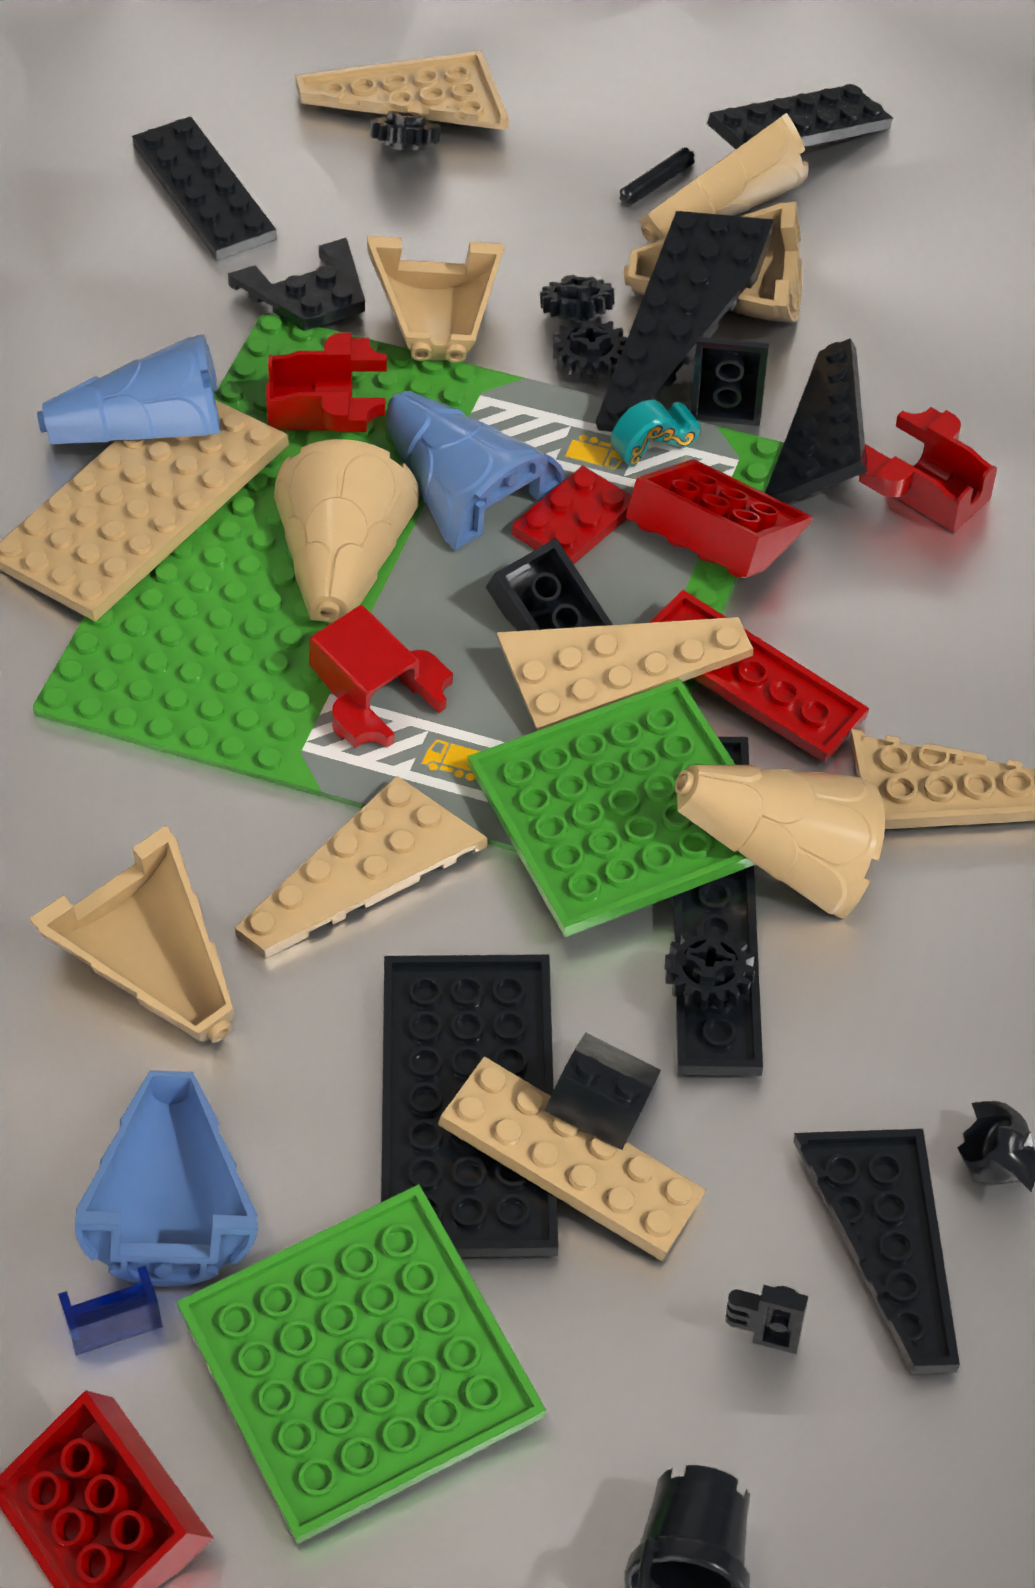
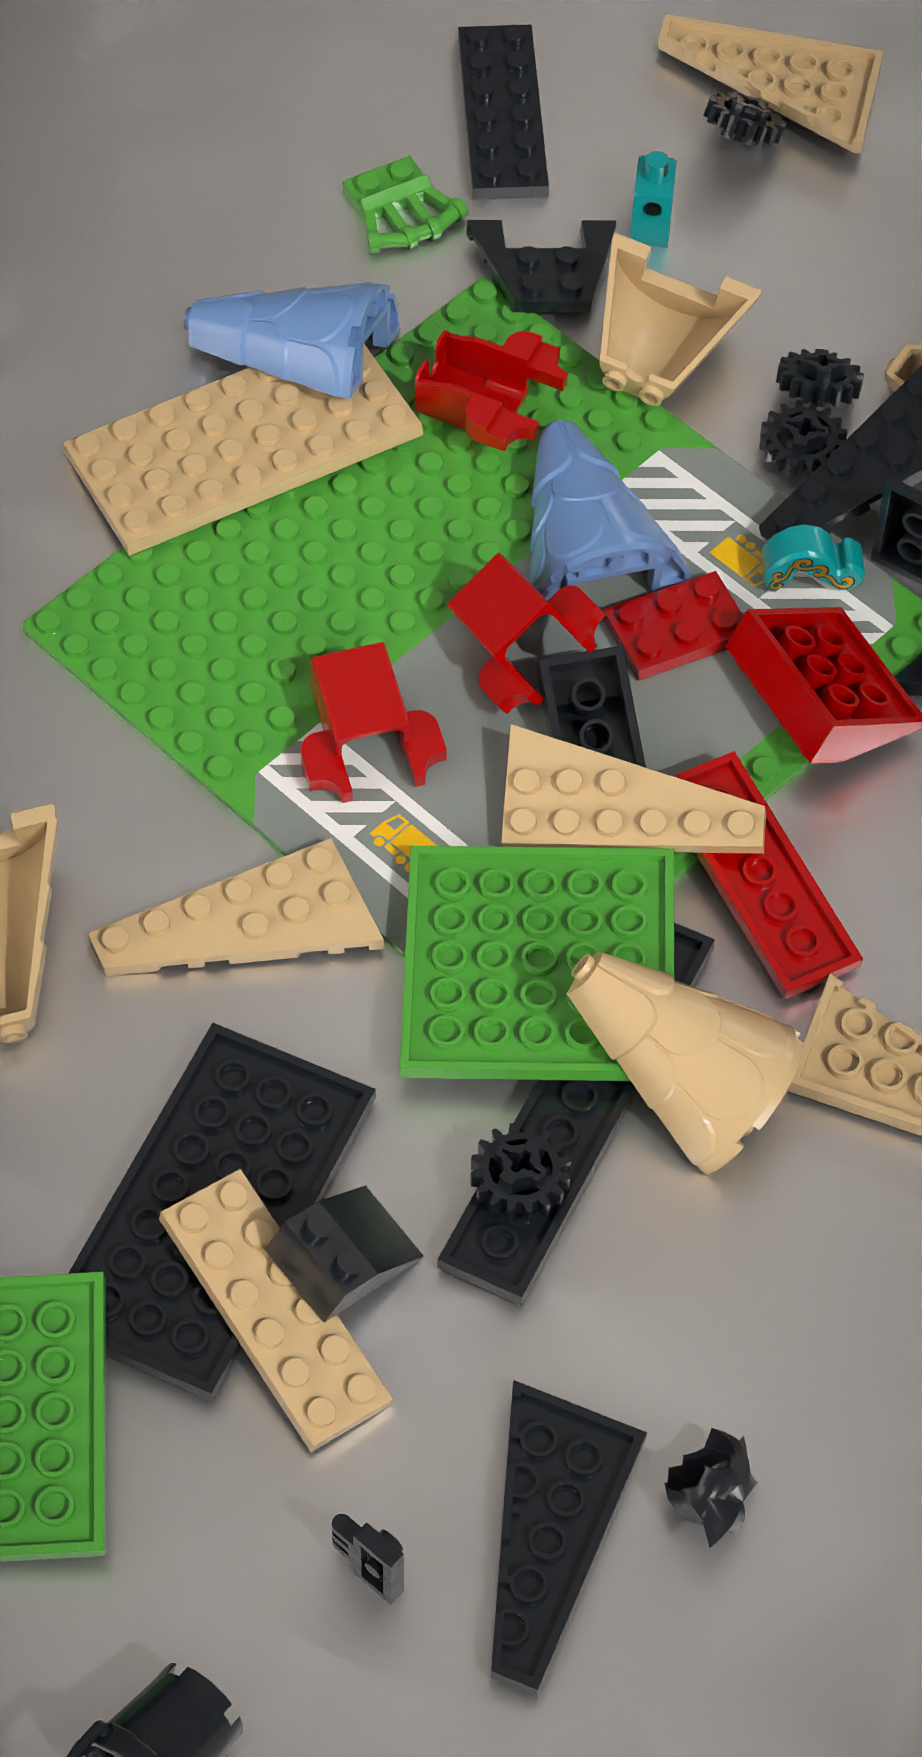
camera: 25 degrees right, 5 degrees up
tan cone [274,439,420,622] -> none
none -> bright green plate [342,155,469,254]
none -> red piece [447,553,606,714]
none -> teal torso [630,151,677,248]

